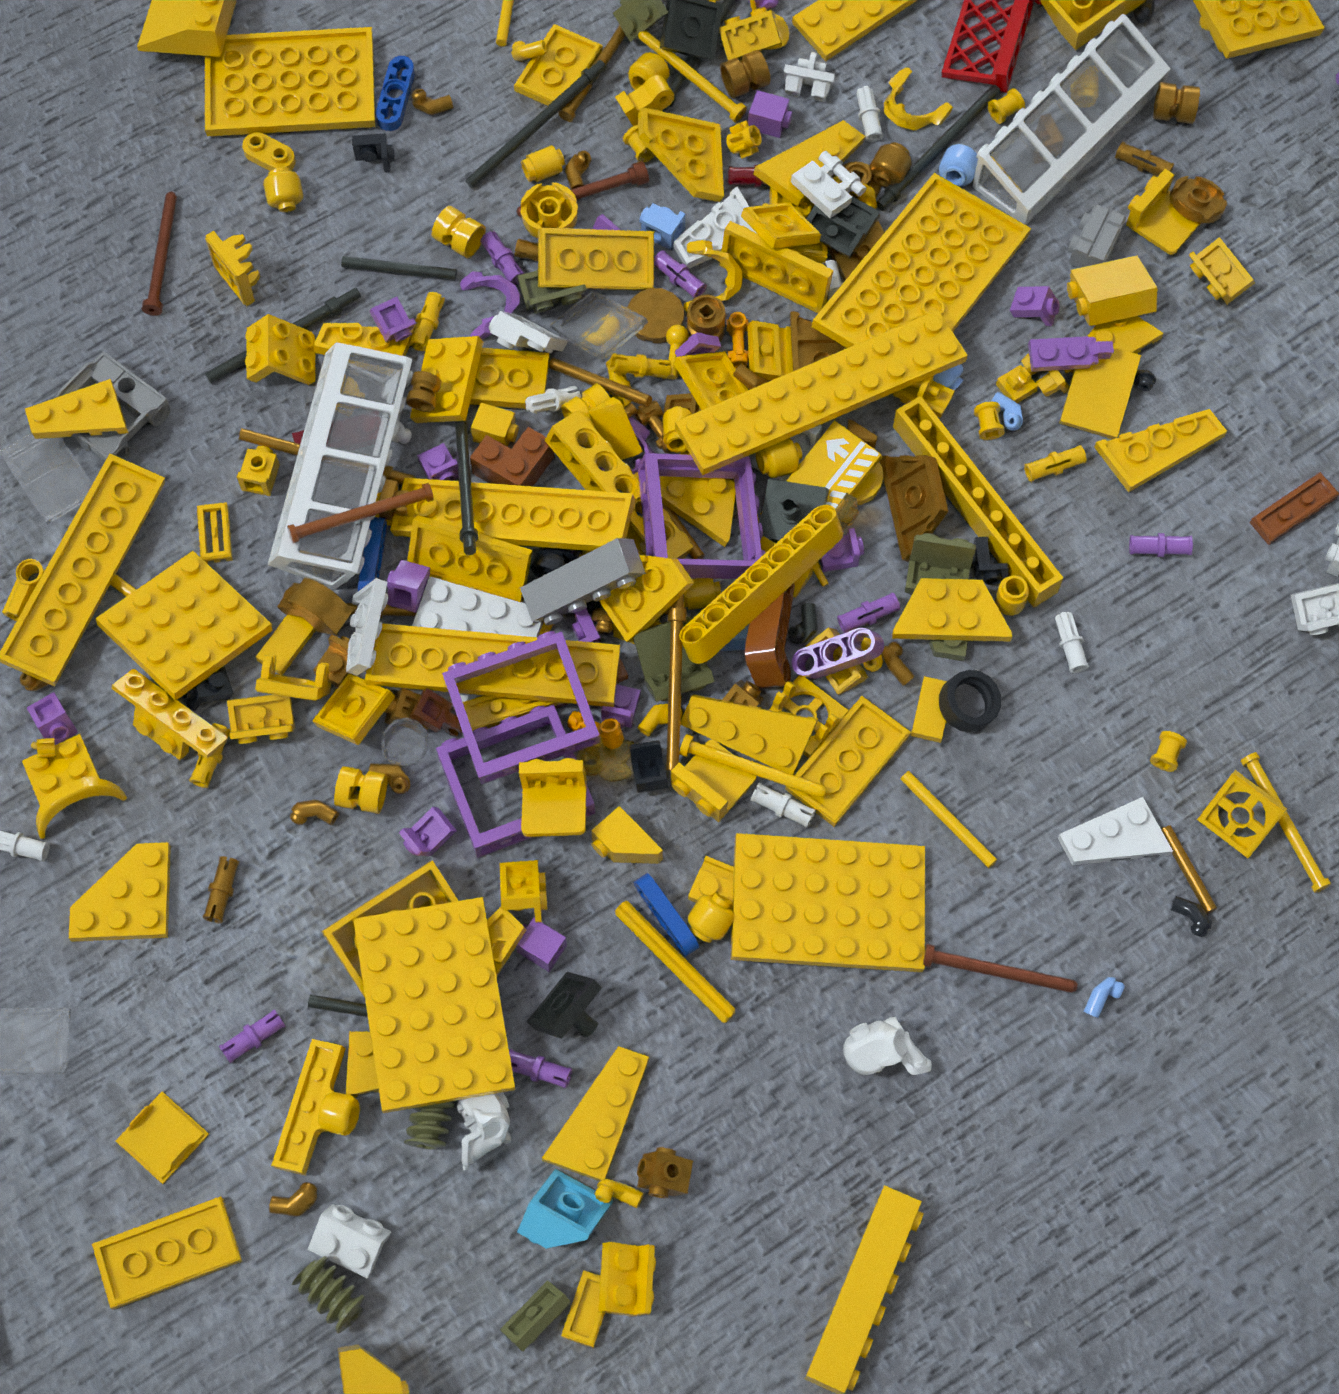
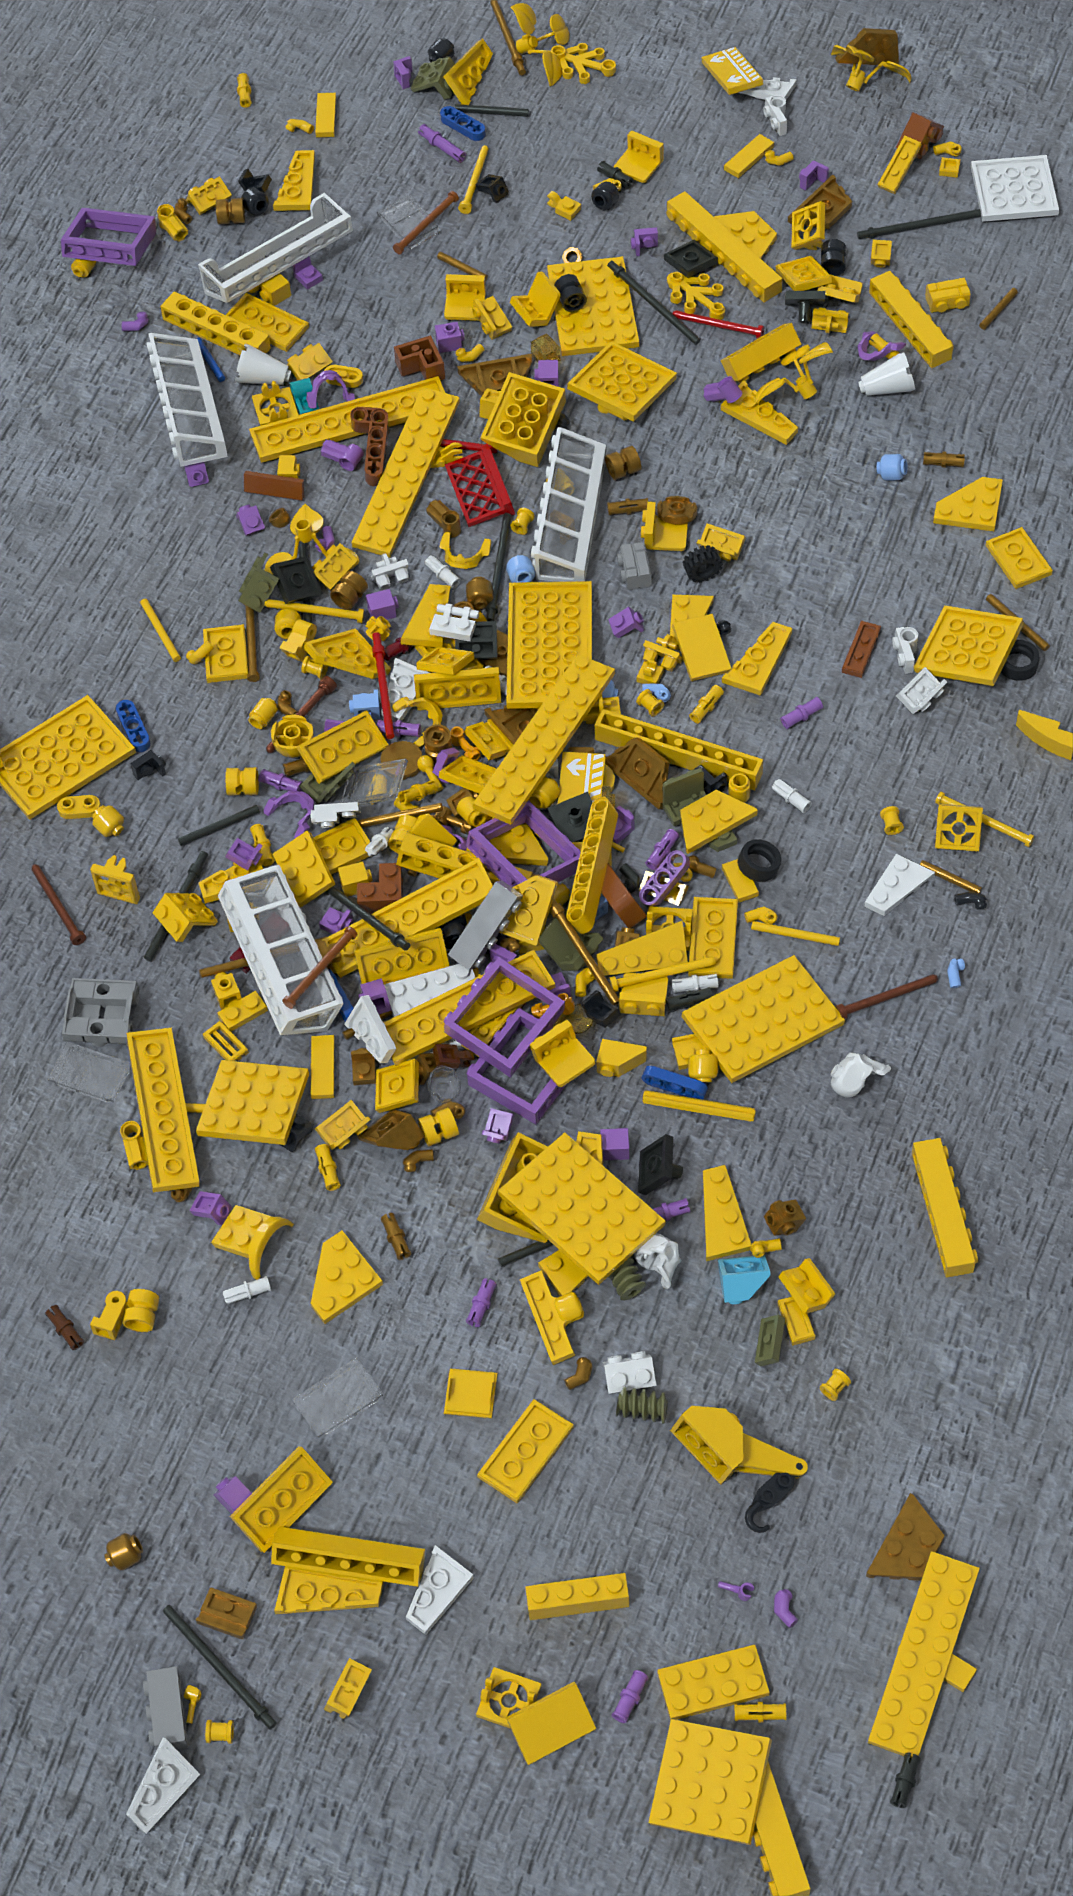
camera: 30 degrees left, 10 degrees down
yellow wing [25,379,129,439] -> none
yellow hand [31,738,56,758] -> none
yellow bracket [112,669,227,760] -> none
yellow piece [255,654,331,701] -> none
pearl gold brick [277,577,353,635] -> none
pearl gold wheel [406,371,442,412] -> none
pearl gold arm [411,89,453,115] -> none
pearl dark grey bar [465,60,607,189] -> none
yellow bracket [500,860,547,923] -> none
pearl gold arm [733,364,769,389] -> none
medium lavender hinge [1028,336,1114,372] -> none
yellow brick [1067,256,1157,326] -> none
none -> yellow plate [217,991,268,1032]
none -> pearl gold slope [358,1109,425,1150]
none -> red bar [372,632,395,739]
none -> pearl gold piece [426,499,461,538]
none -> pearl dark grey pin [666,987,713,1012]
none -> black tyre [682,545,723,583]
none -> yellow arm [744,907,778,924]

